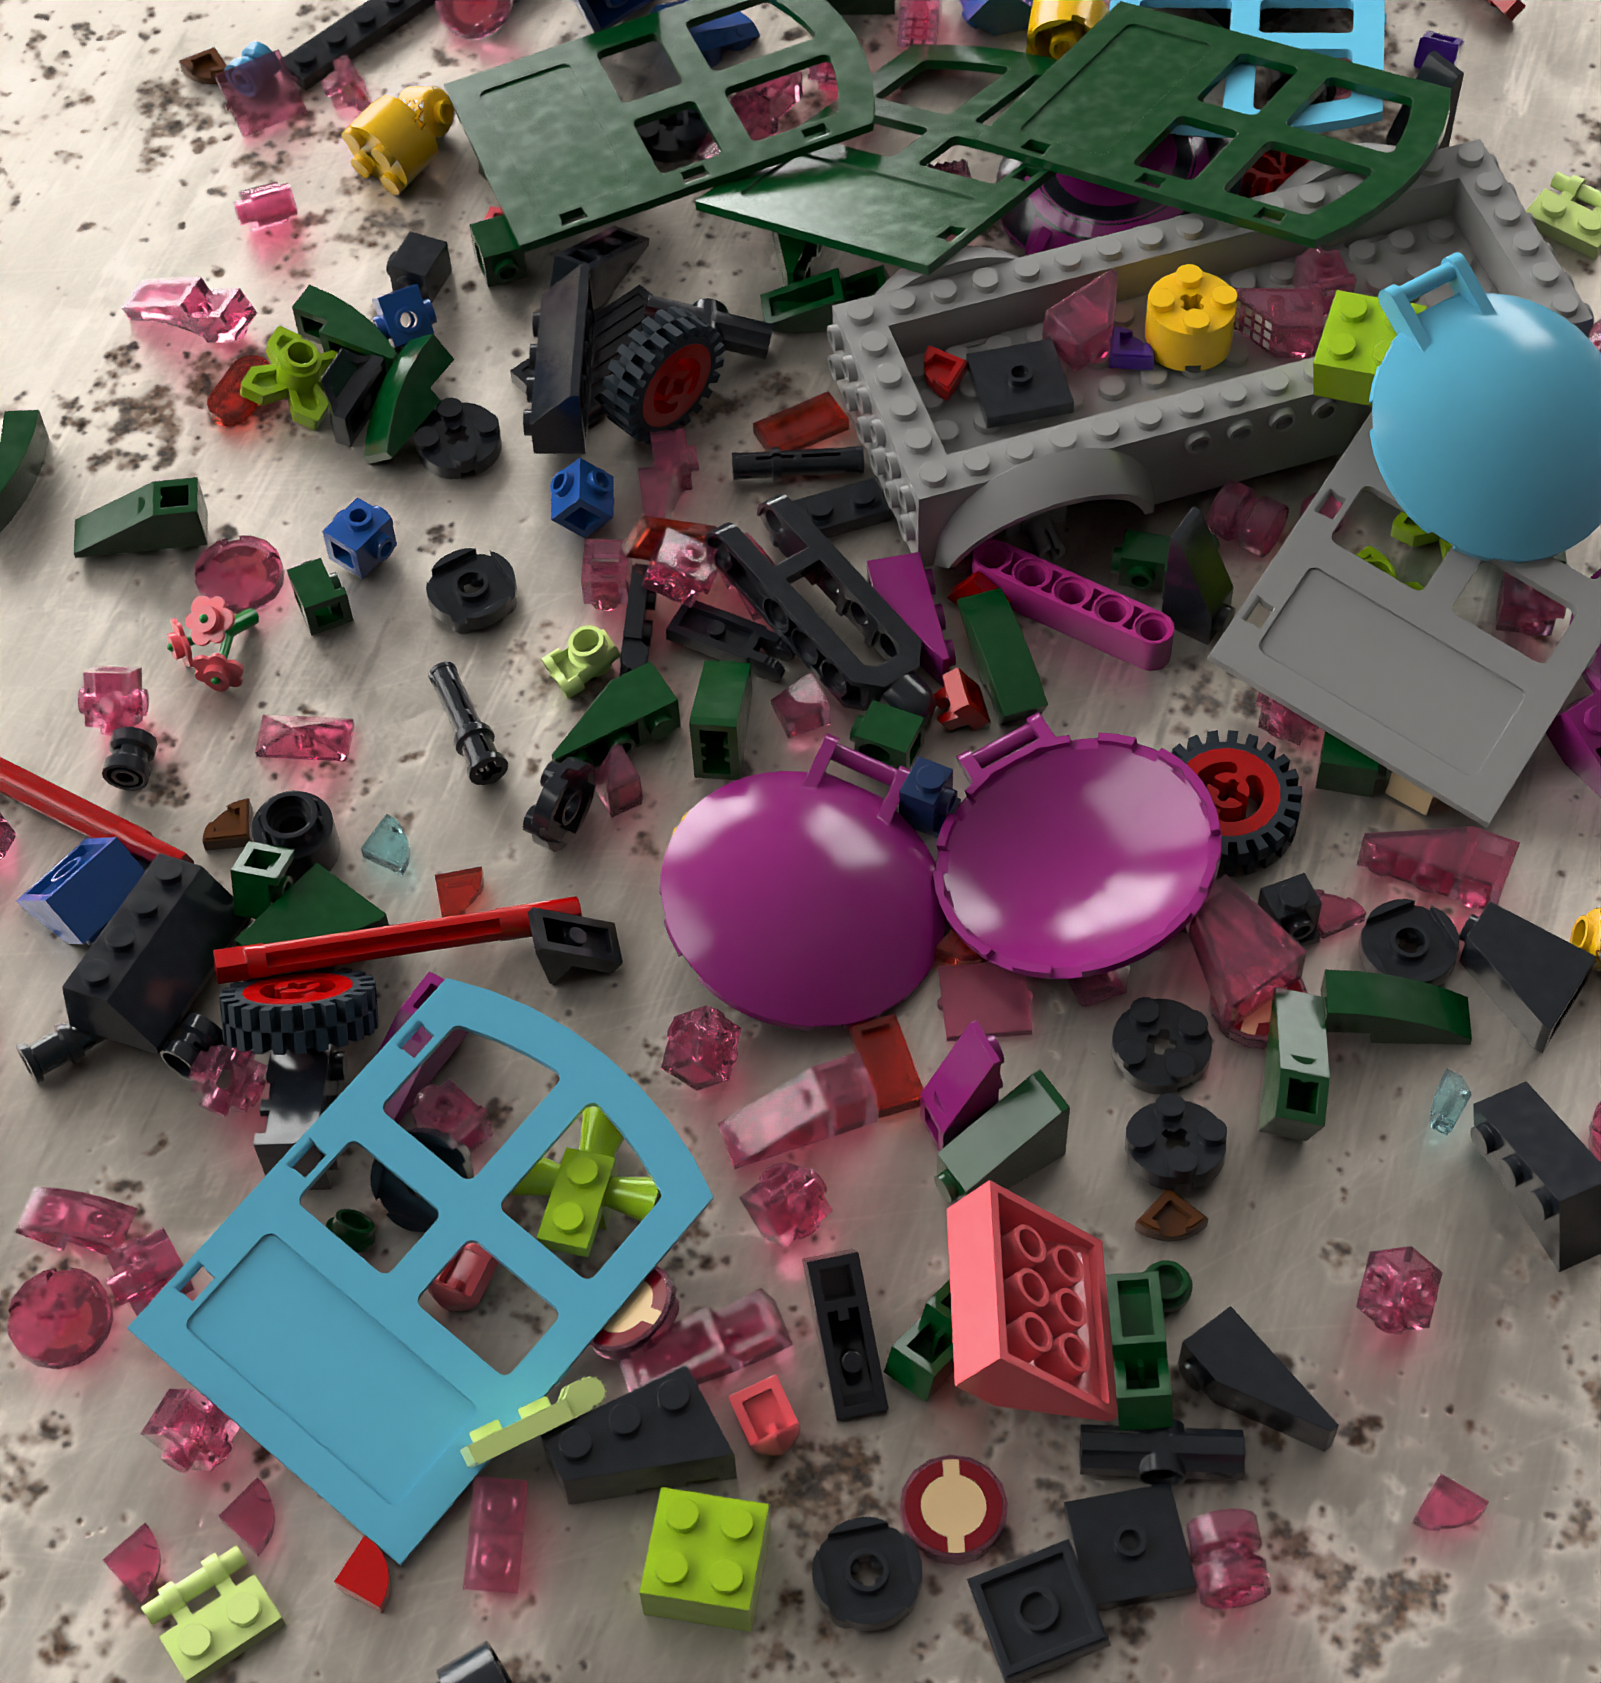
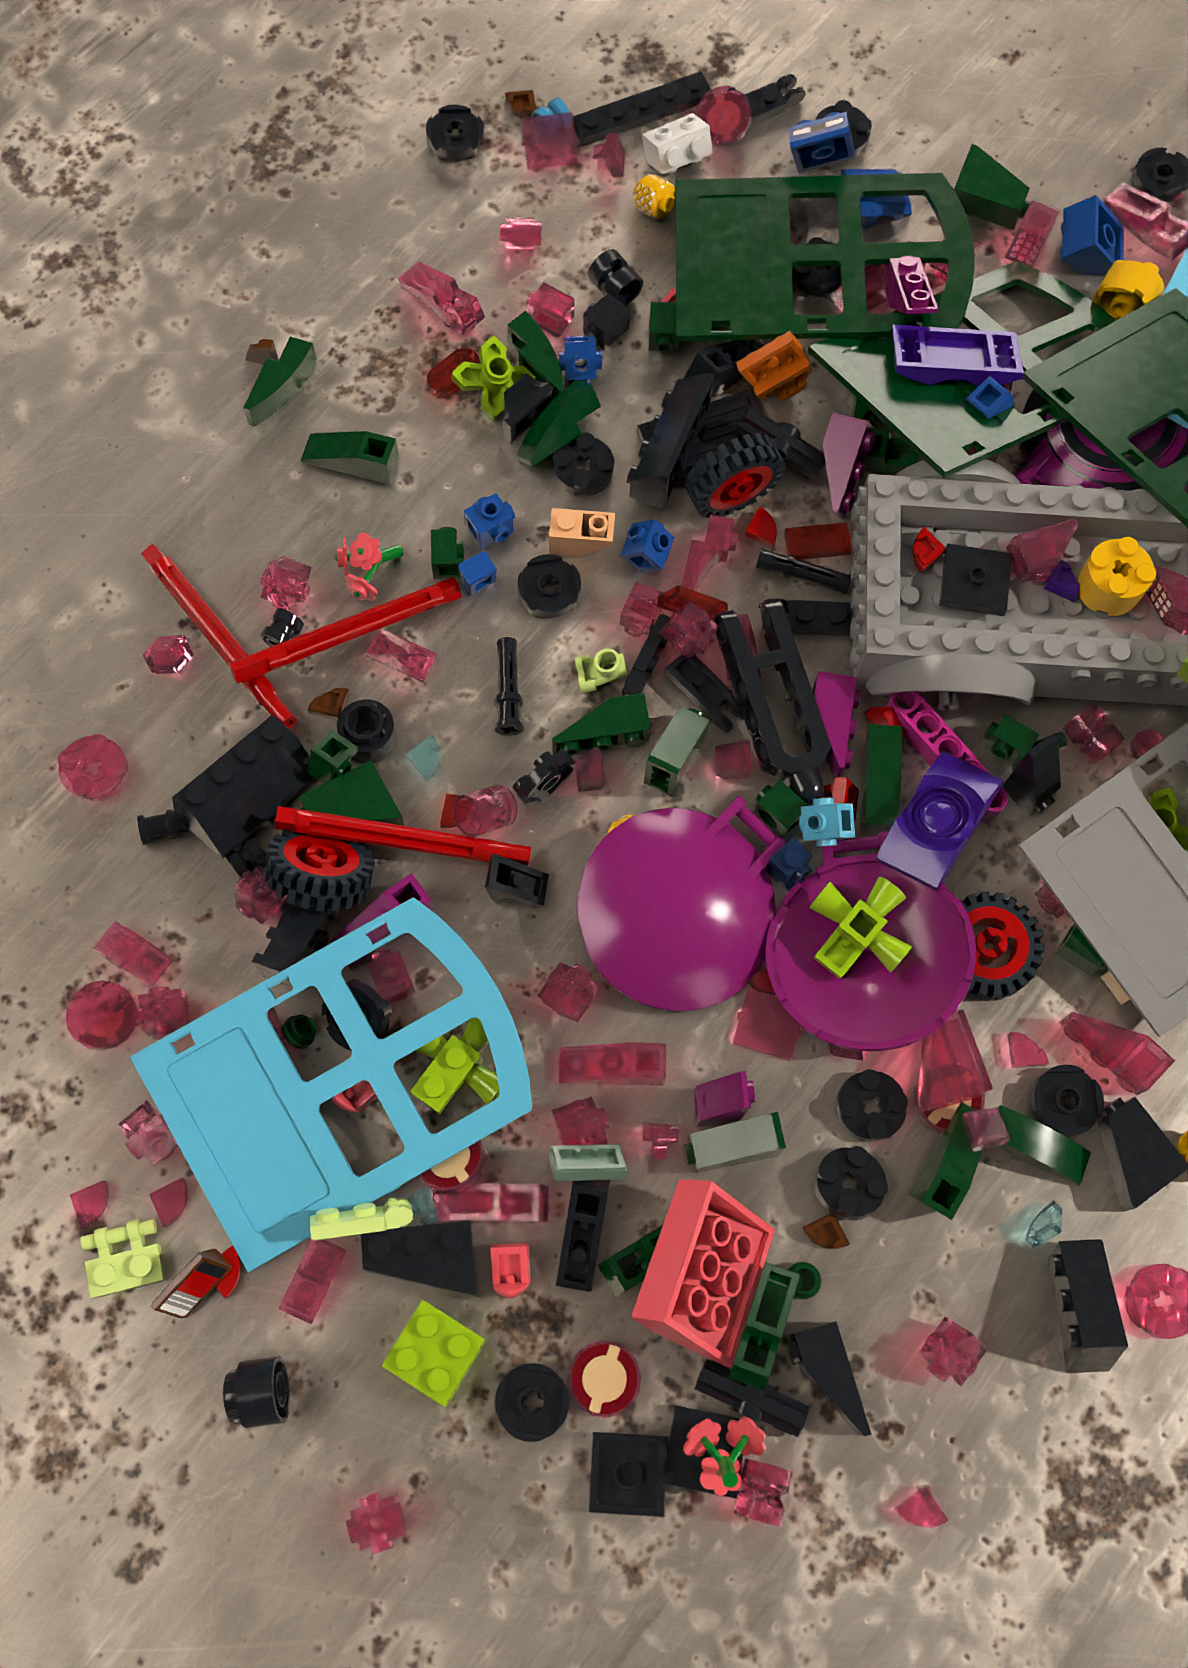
camera: 15 degrees right, 15 degrees up
blue slope [16,837,145,945] -> none
clear pink tile [194,535,285,614] -> none
yellow brick [341,95,439,195] -> none
clear red tile [848,1014,923,1118] -> none
black brick [1255,873,1322,957] -> none
none -> slope [151,1248,232,1319]
none -> red piece [228,577,462,684]
none -> clear light blue tile [408,1187,440,1225]
none -> black plate [426,104,484,160]
none -> clear pink wheel [453,784,518,838]
none -> blue slope [458,551,497,595]
none -> clear pink brick [526,282,574,338]
none -> sand green plate [548,1144,627,1181]
none -> light nougat slope [549,508,615,557]
none -> black wheel [588,249,644,306]
none -> clear pink tile [641,1122,679,1159]
none -> white brick [642,113,713,174]
none -> coral plant [683,1417,766,1496]
none -> orange slope [736,331,812,401]
none -> red tile [745,506,777,549]
none -> medium azure brick [799,798,855,847]
none -> lime brick [809,877,912,979]
none -> magenta slope [823,412,876,519]
none -> dark purple slope [876,752,1004,891]
none -> magenta slope [885,256,938,314]
none -> dark purple slope [891,325,1024,386]
none -> clear pink slope [961,1108,1010,1152]
none -> blue slope [966,376,1015,419]

